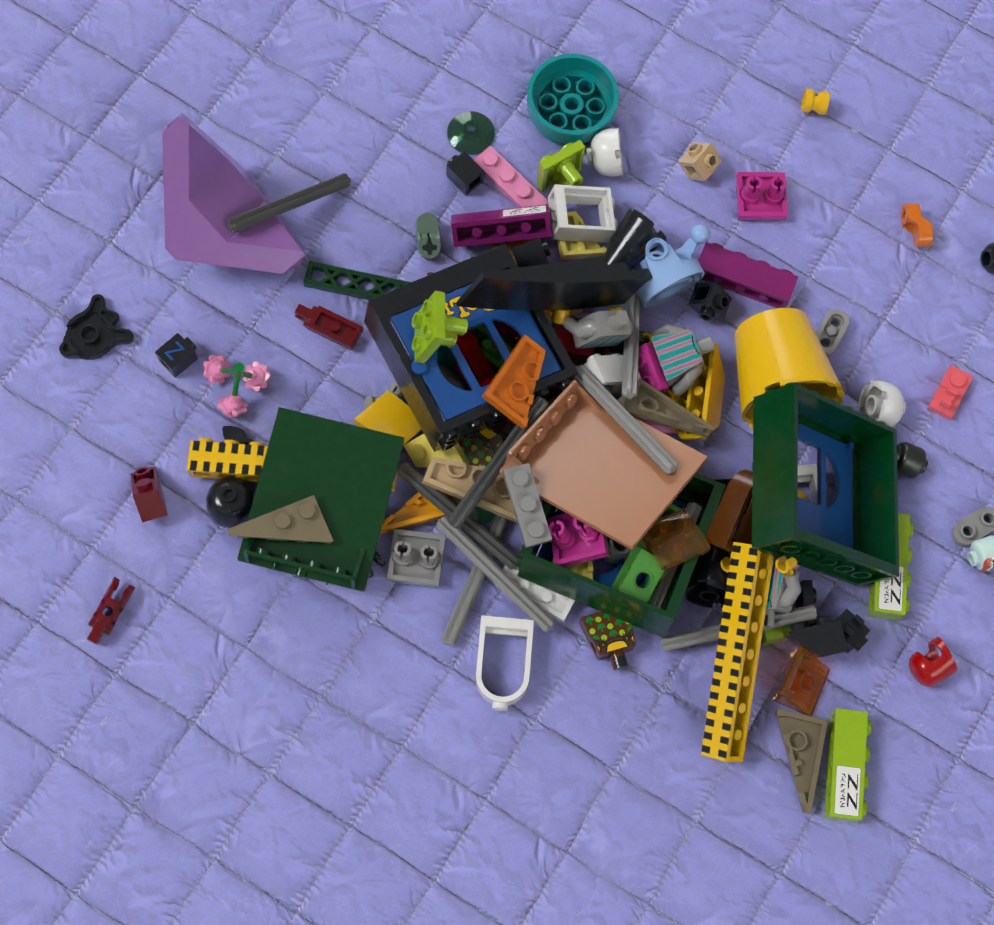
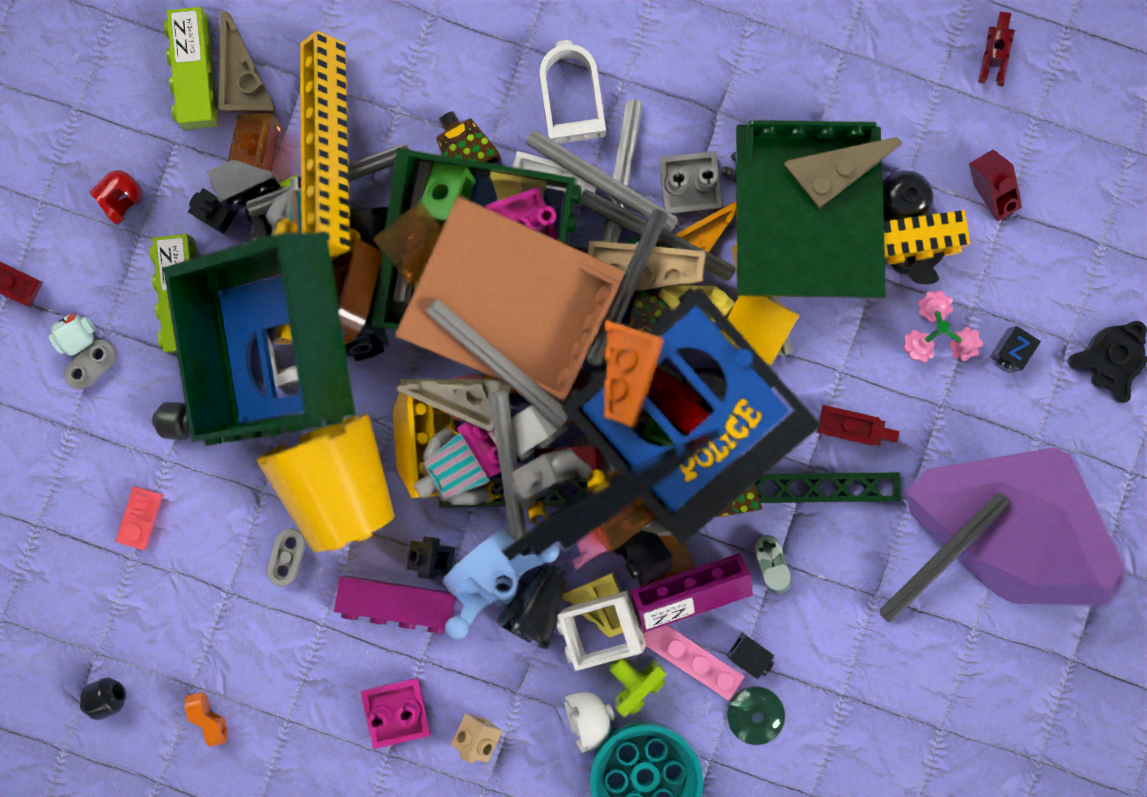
camera: 170 degrees right, 15 degrees up
lime plate [412,291,468,364] -> none
light grey plate [502,463,552,548] -> none
white cylinder [858,380,906,427] -> none

